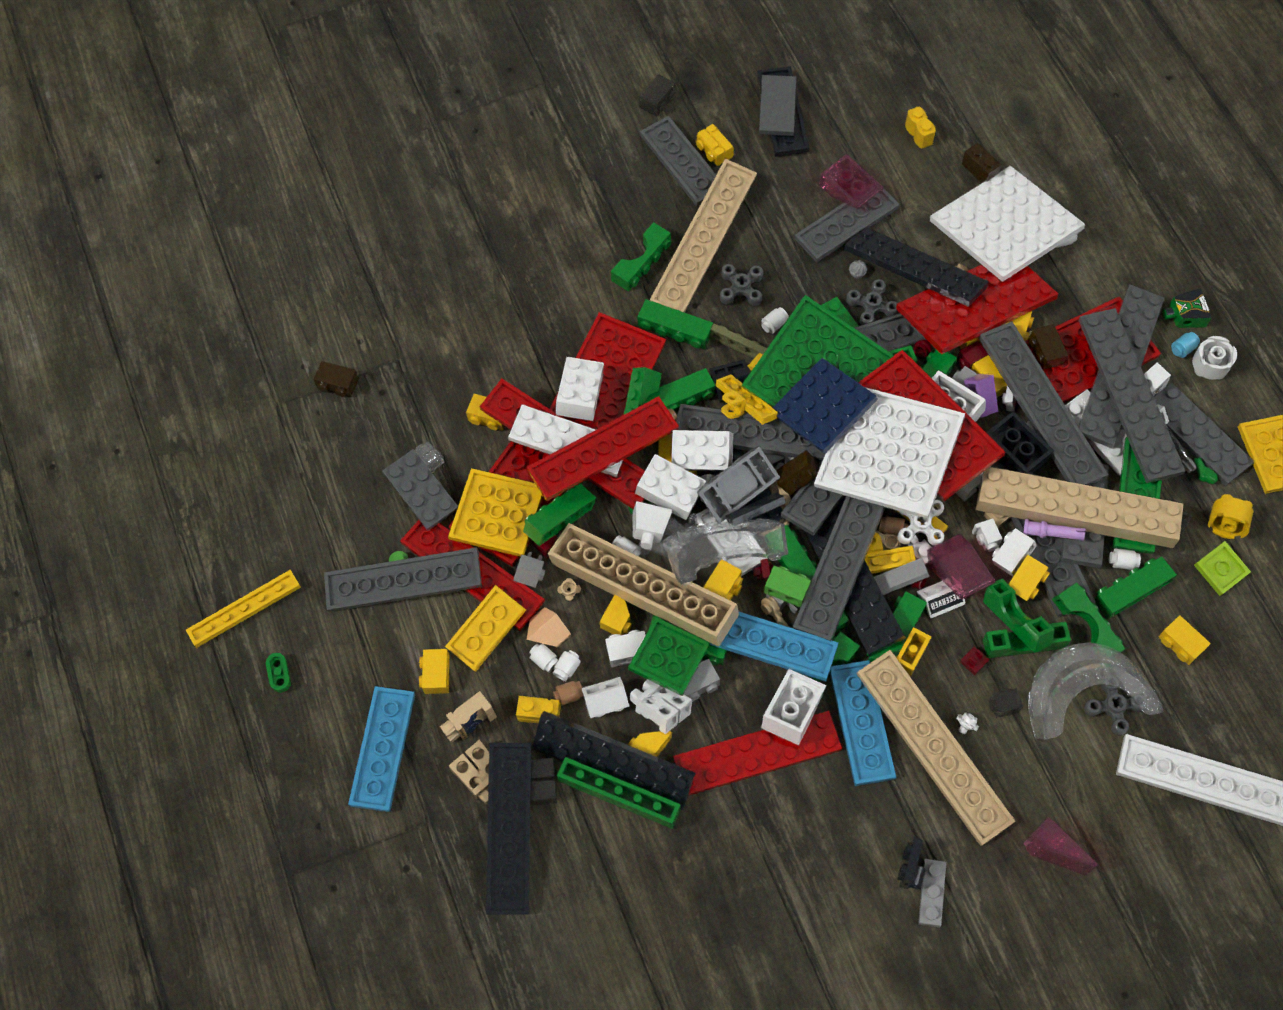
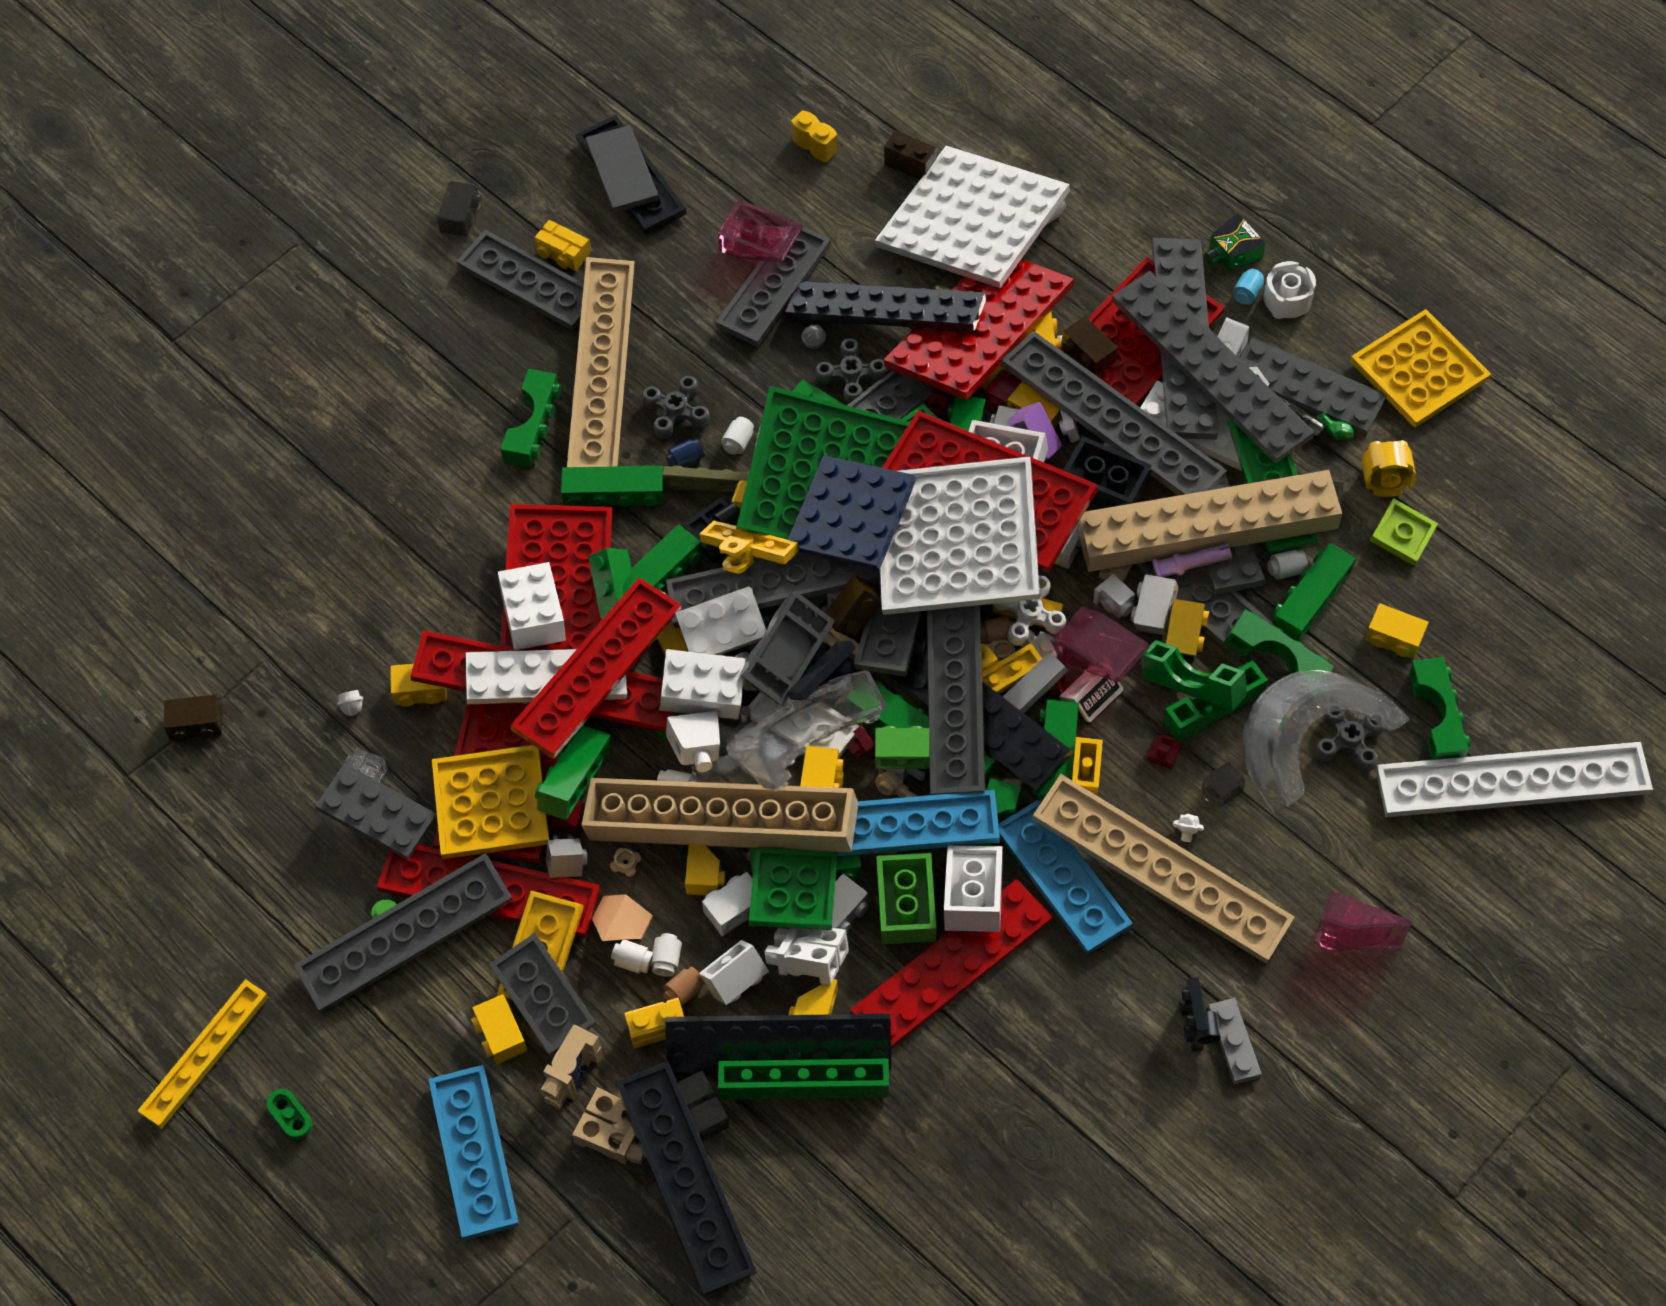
camera: 25 degrees left, 5 degrees down
none -> white plate [337,690,363,716]
none -> dark grey plate [489,933,597,1056]
none -> dark blue brick [666,439,705,468]
none -> bright green brick [876,853,936,944]
none -> green arch [1408,657,1471,760]

